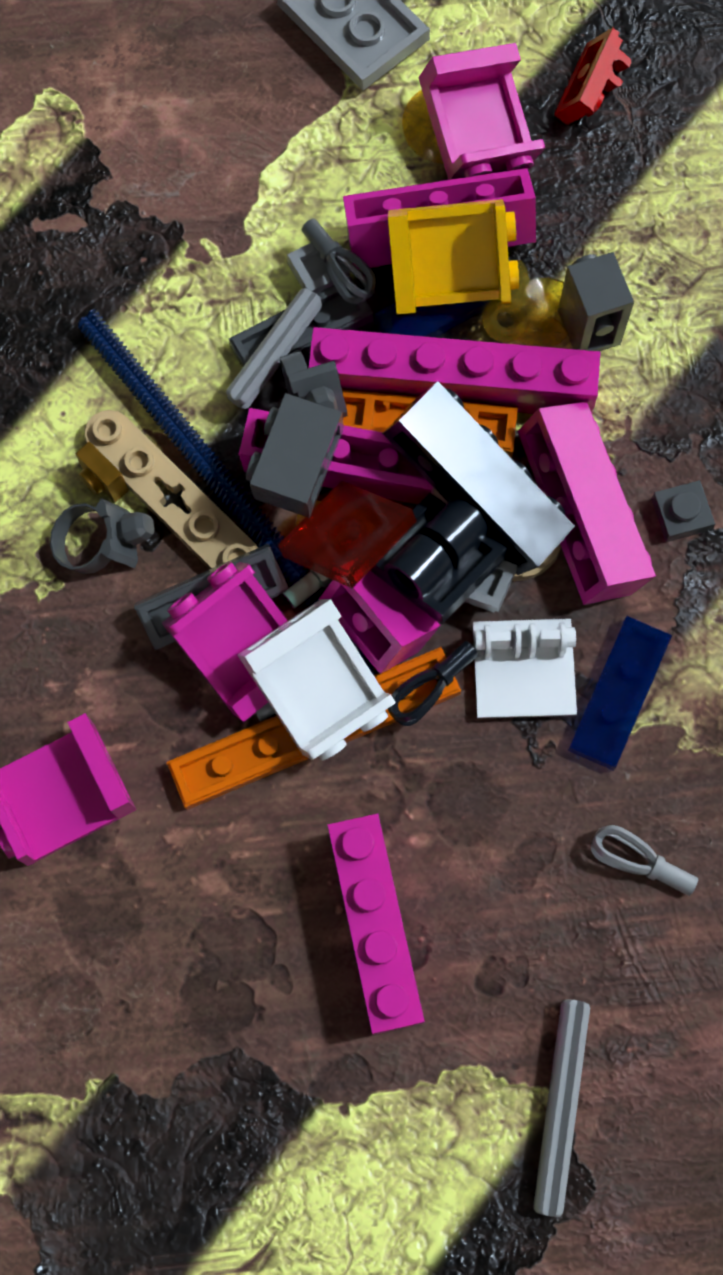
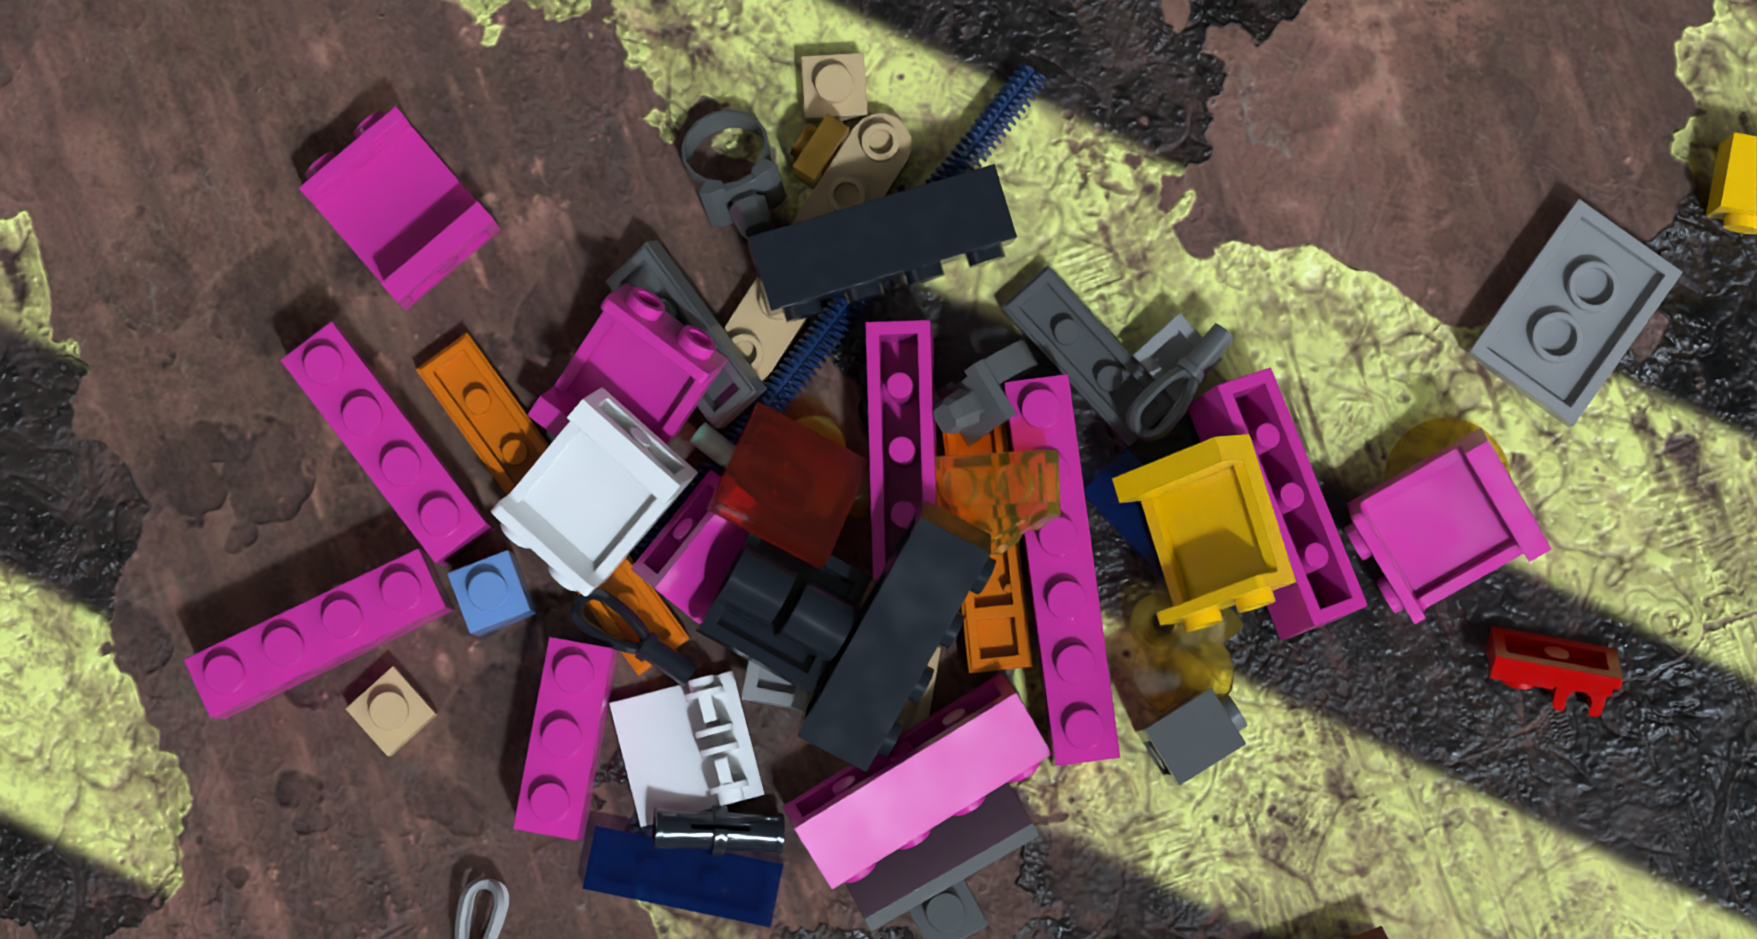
camera: 75 degrees right, 10 degrees up
light grey axle [226,288,322,409] -> none
dark grey brick [246,393,344,518] -> none
light grey axle [533,999,590,1217] -> none
none -> dark pink brick [280,321,495,568]
none -> tan plate [346,666,438,757]
none -> medium blue brick [447,550,538,637]
none -> dark pink brick [513,637,619,840]
none -> black pin [652,805,785,857]
none -> black brick [747,164,1017,323]
none -> tan plate [801,53,868,123]
none -> dark grey tile [845,782,1039,932]
none -> clear yellow wing [935,450,1061,555]

